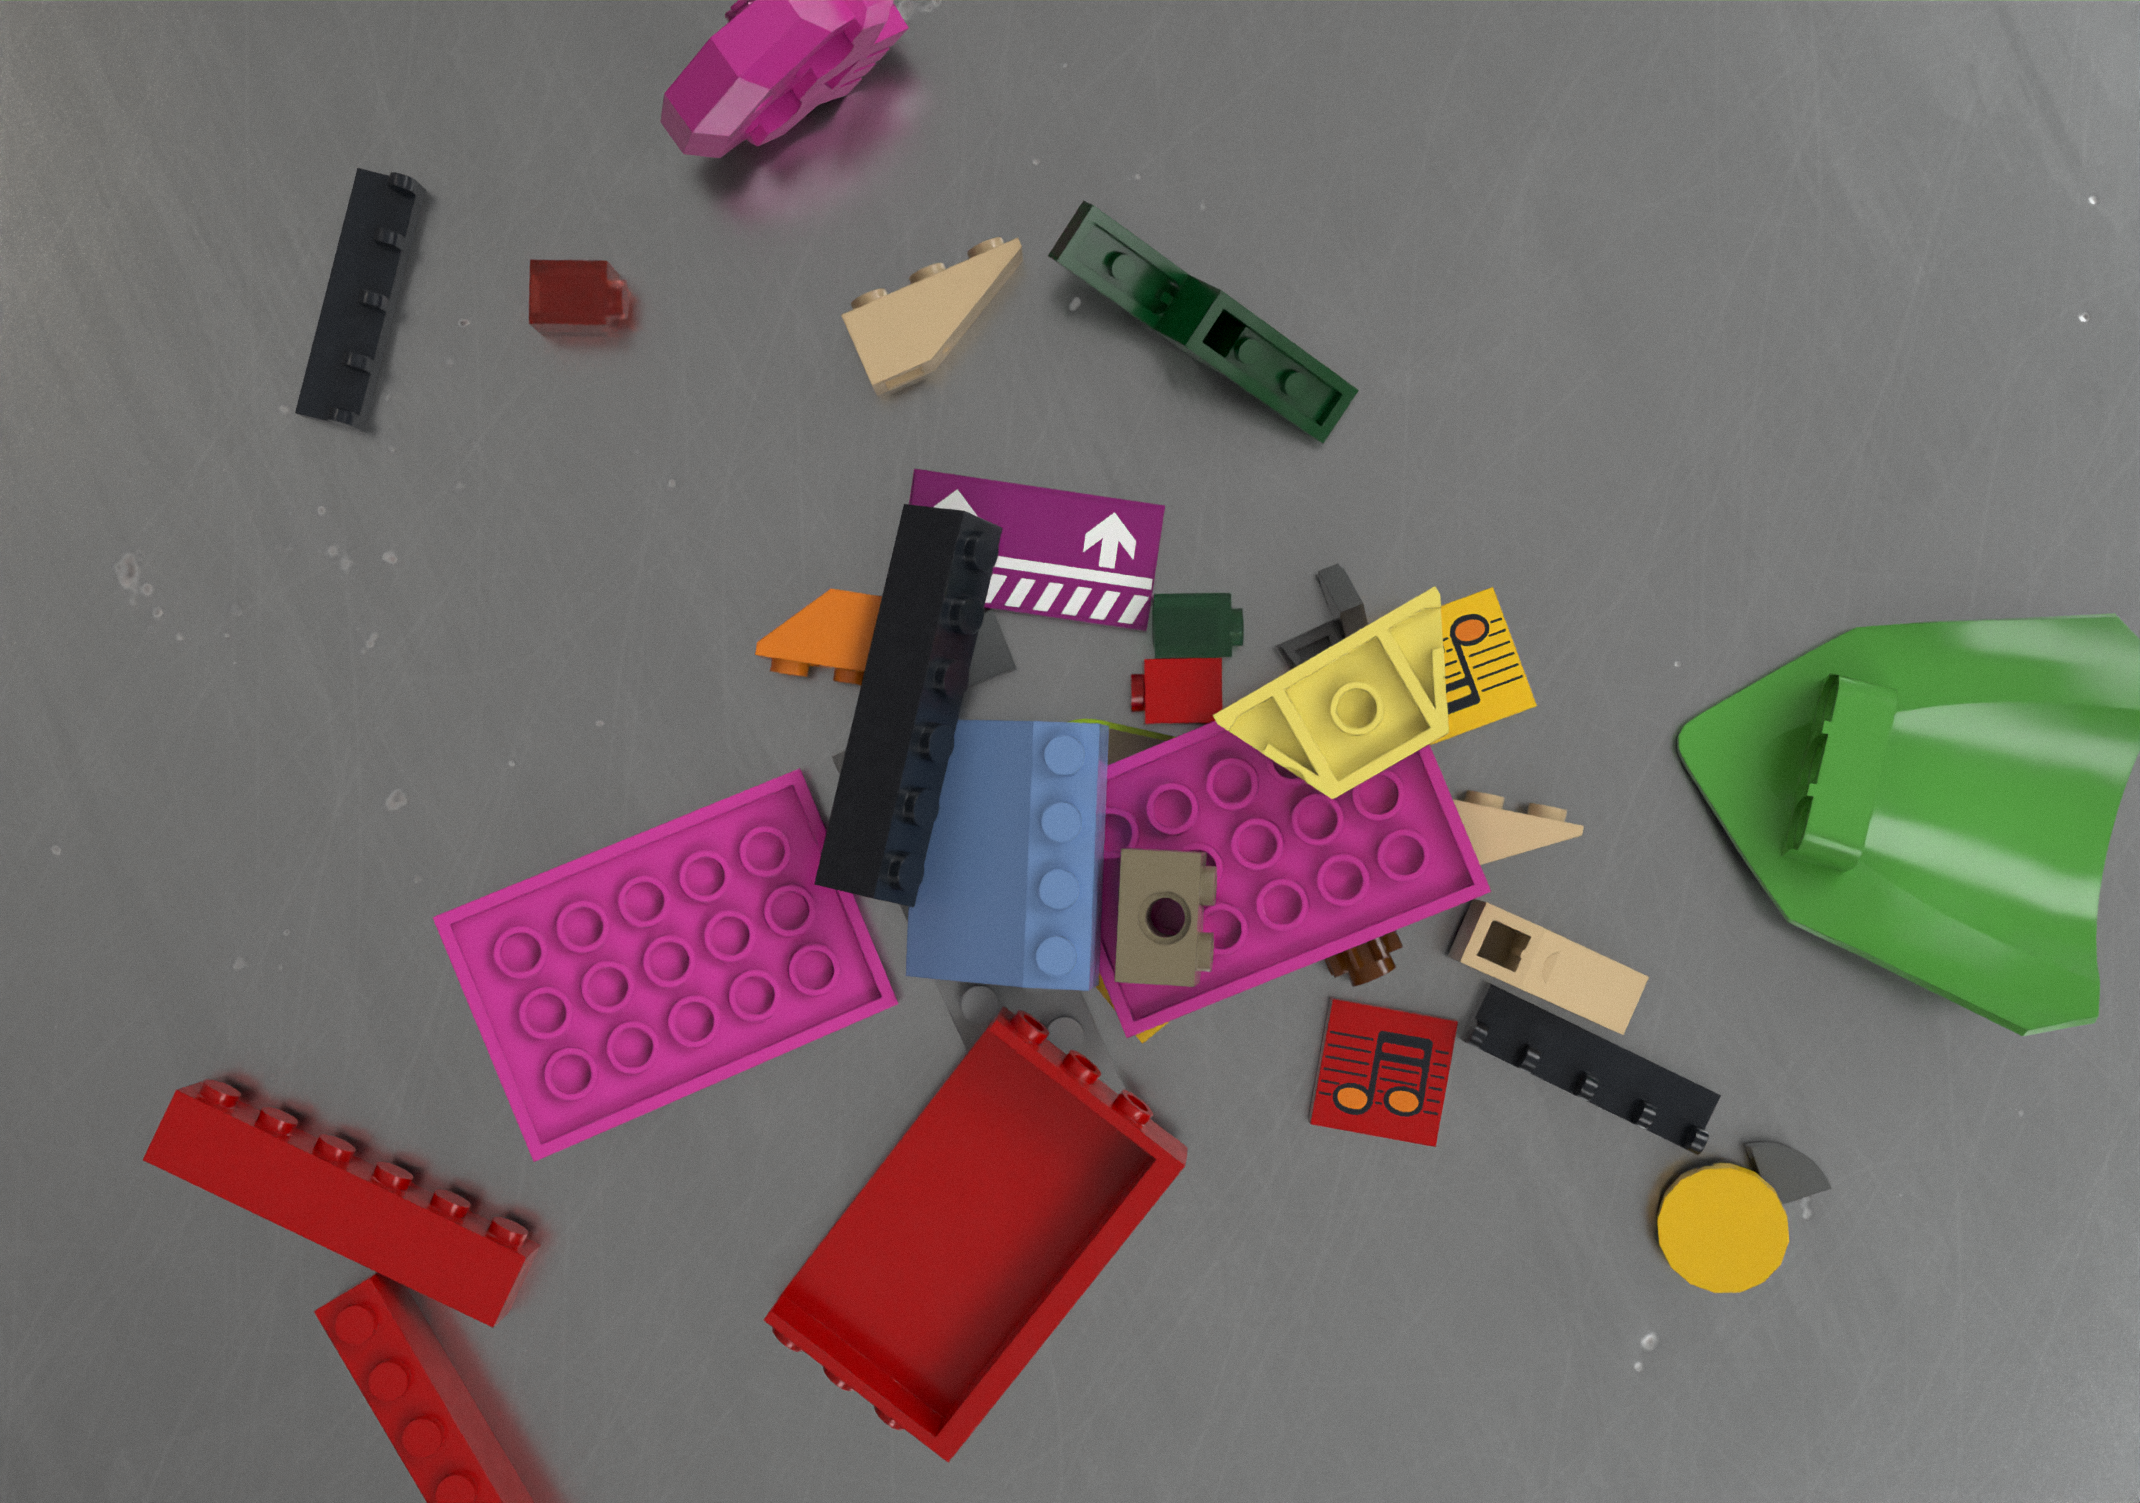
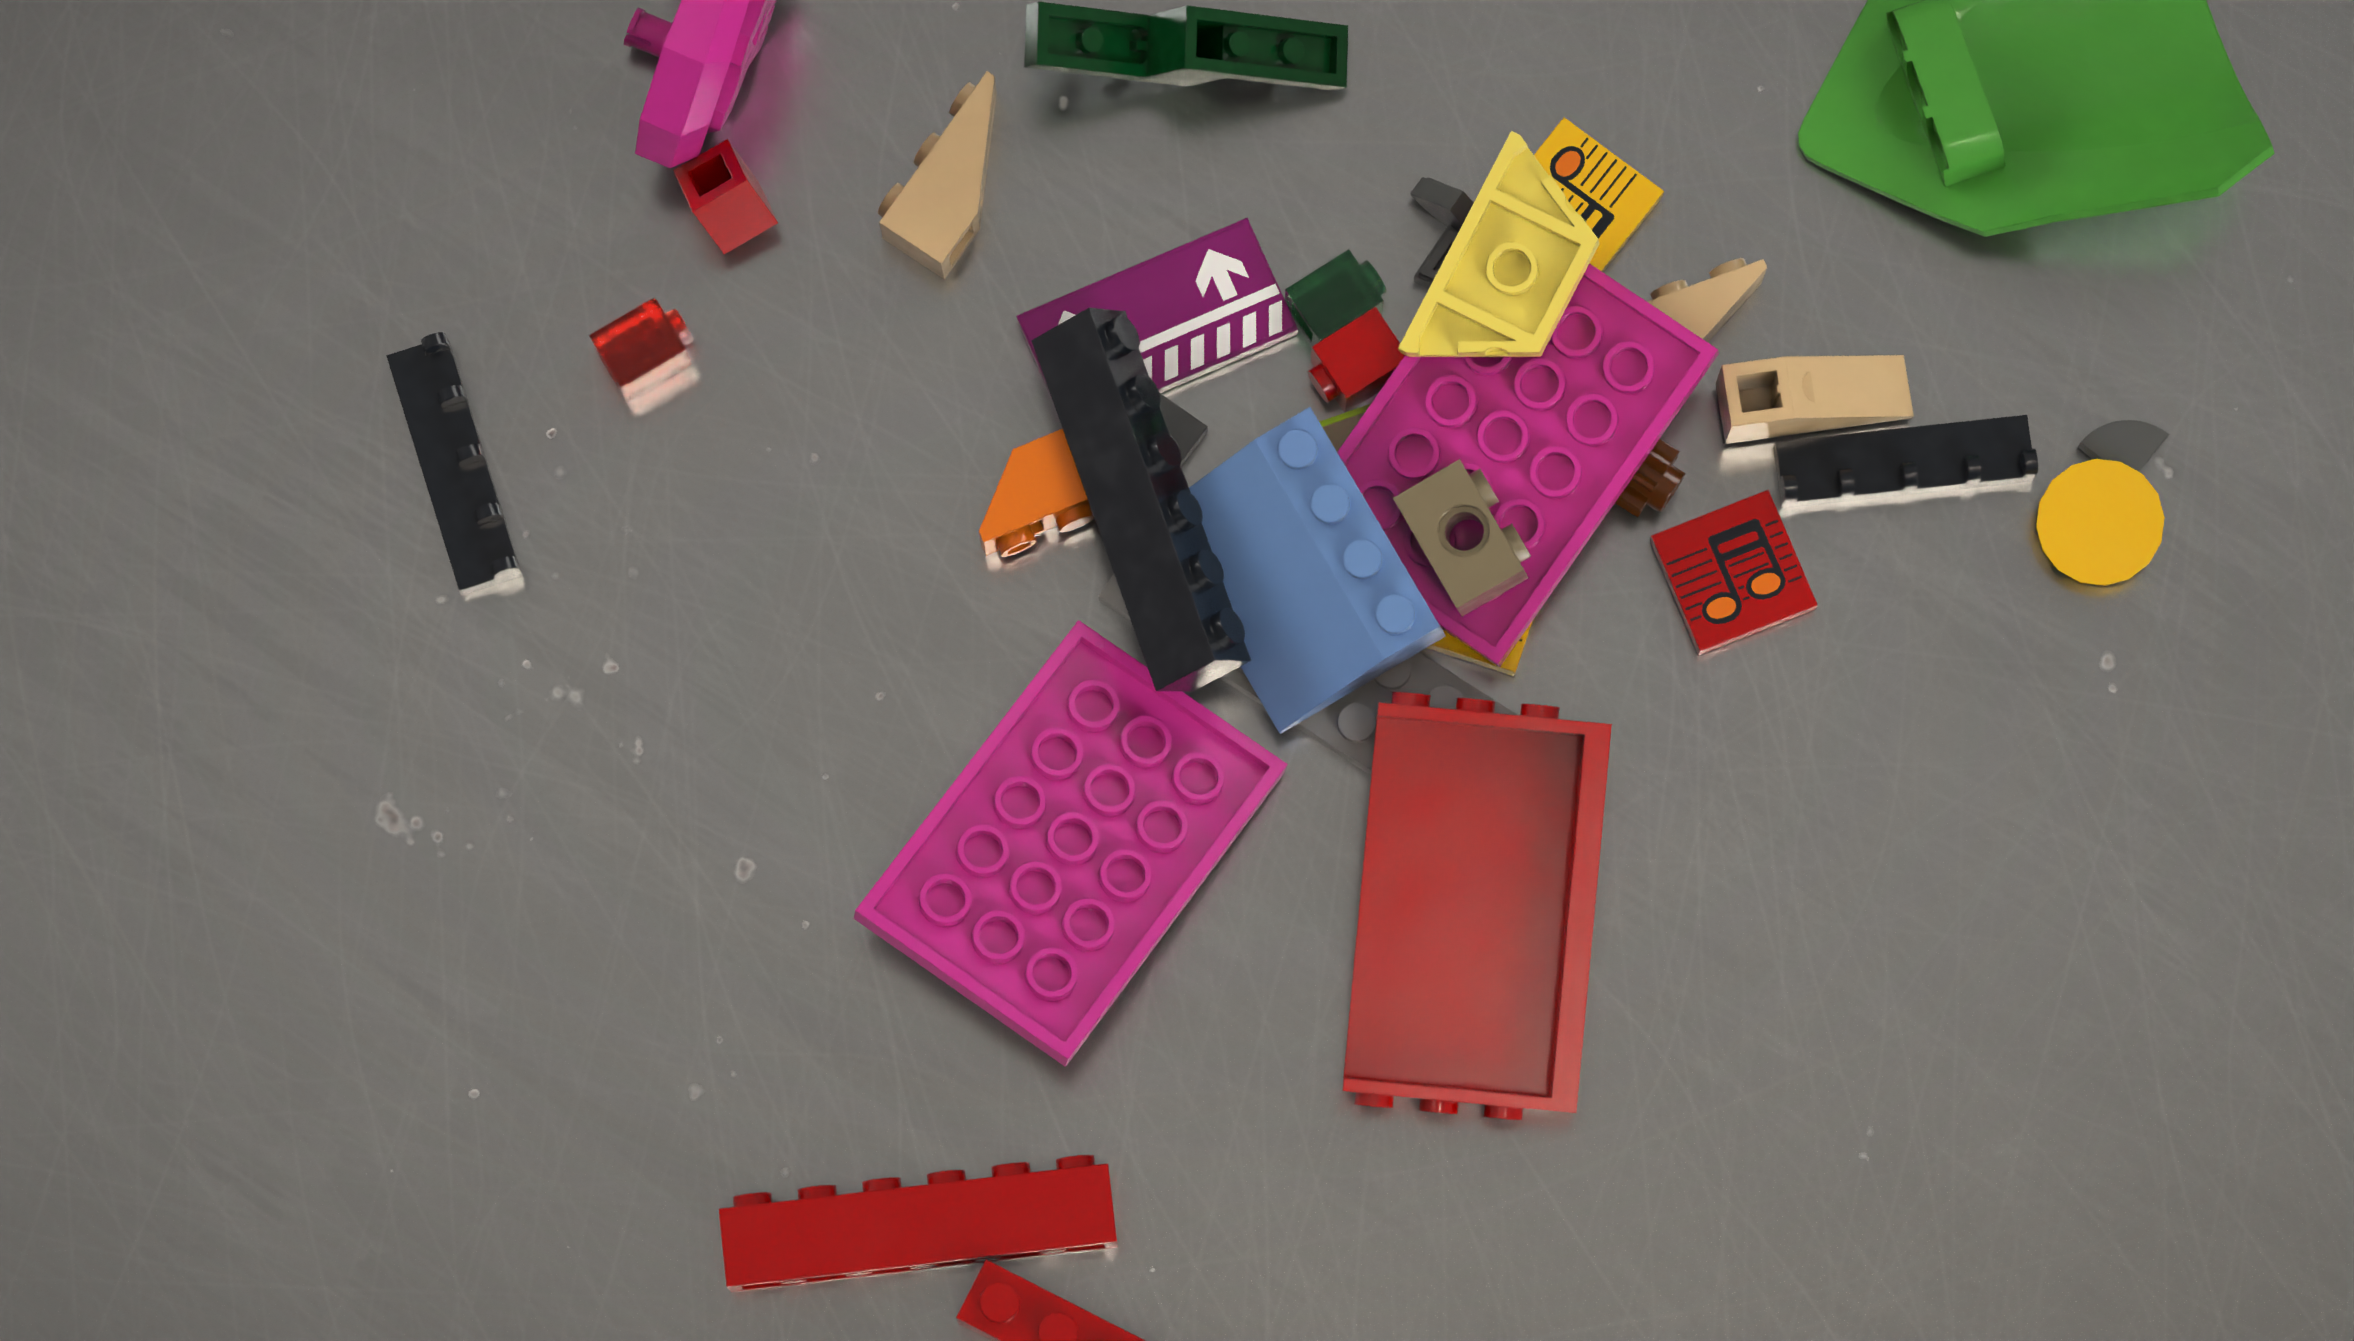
camera: 30 degrees left, 10 degrees down
none -> red brick [673,139,778,255]

